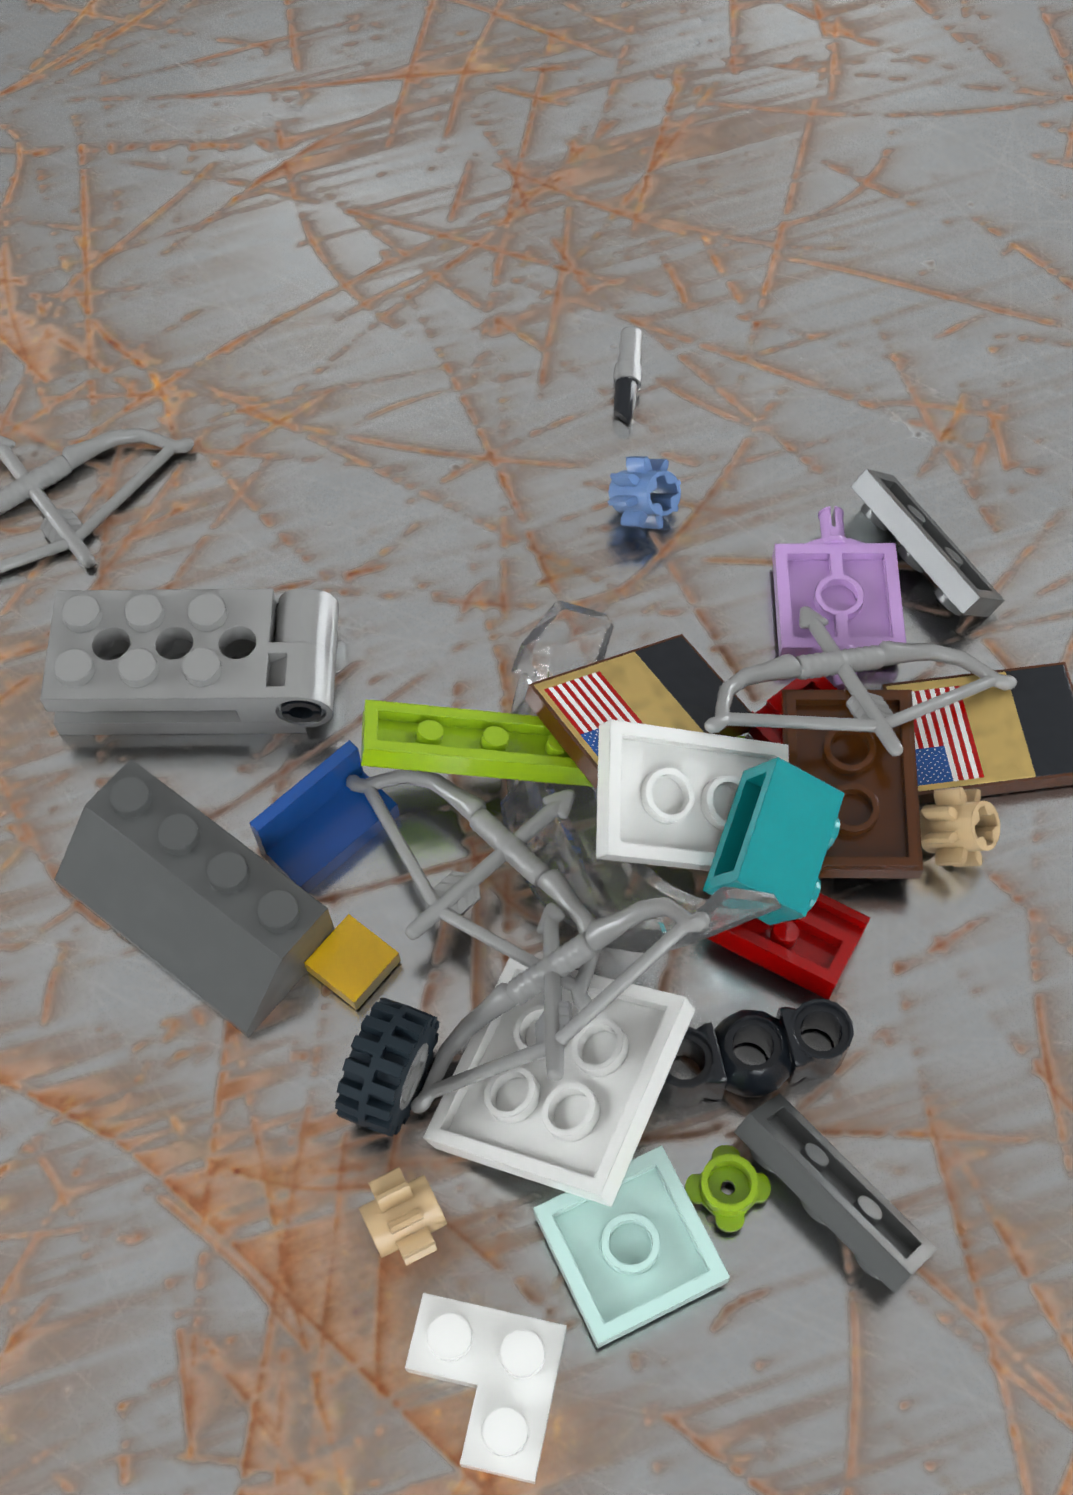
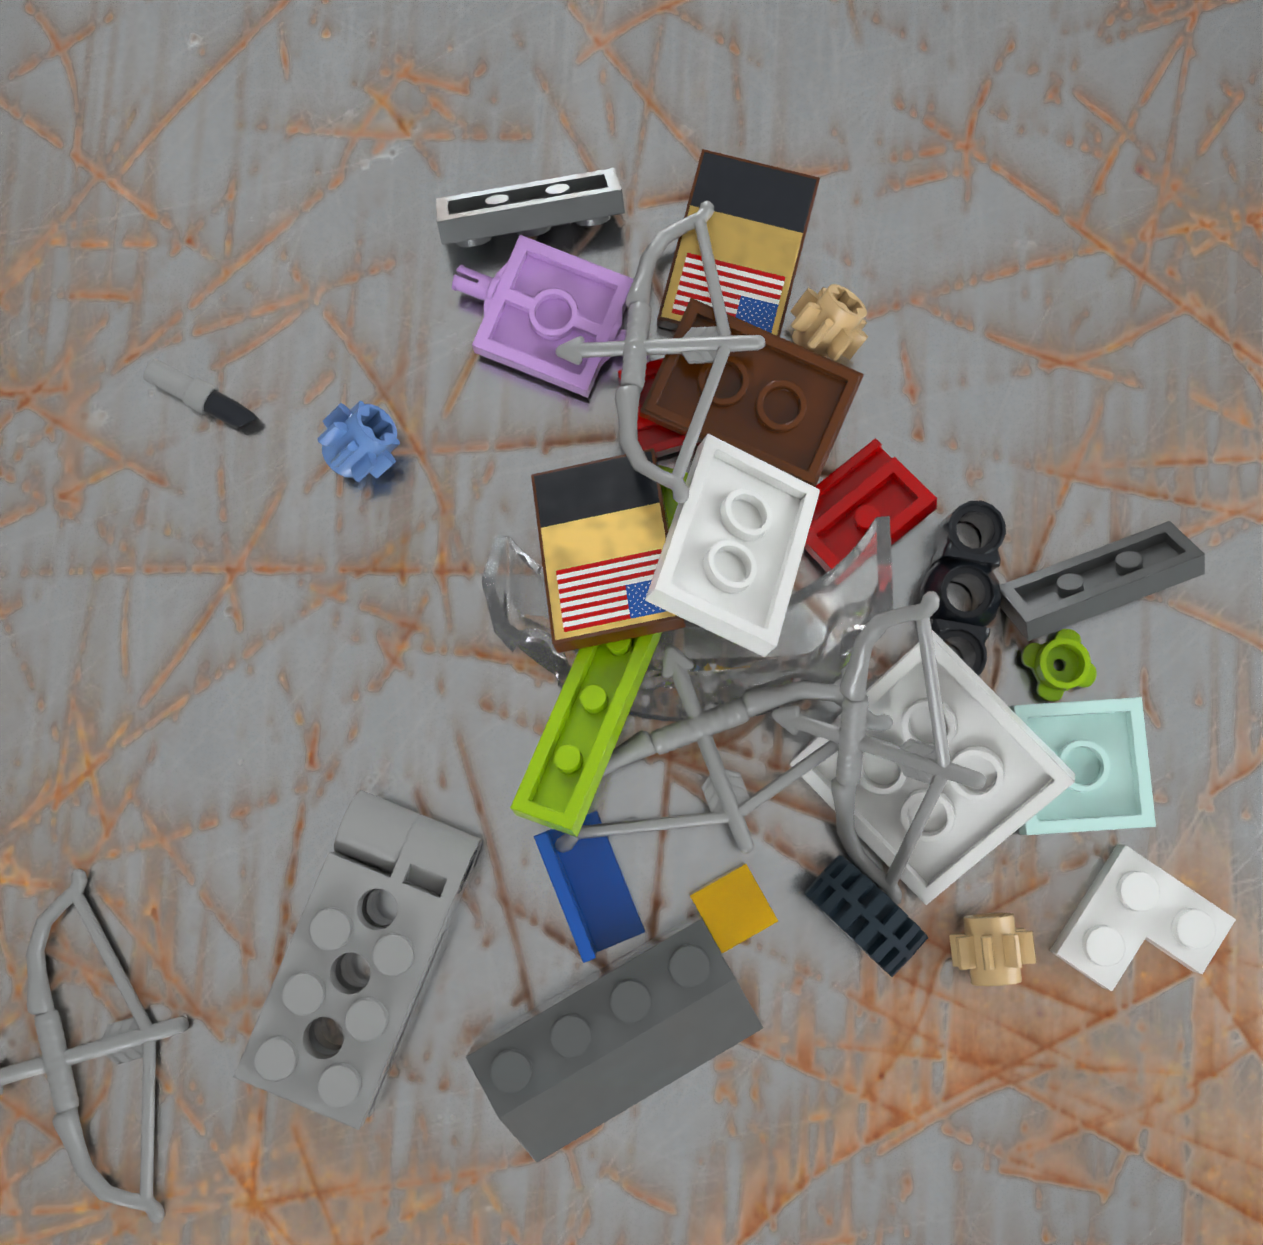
camera: 70 degrees left, 20 degrees up
teal piece [703,757,845,925] -> none

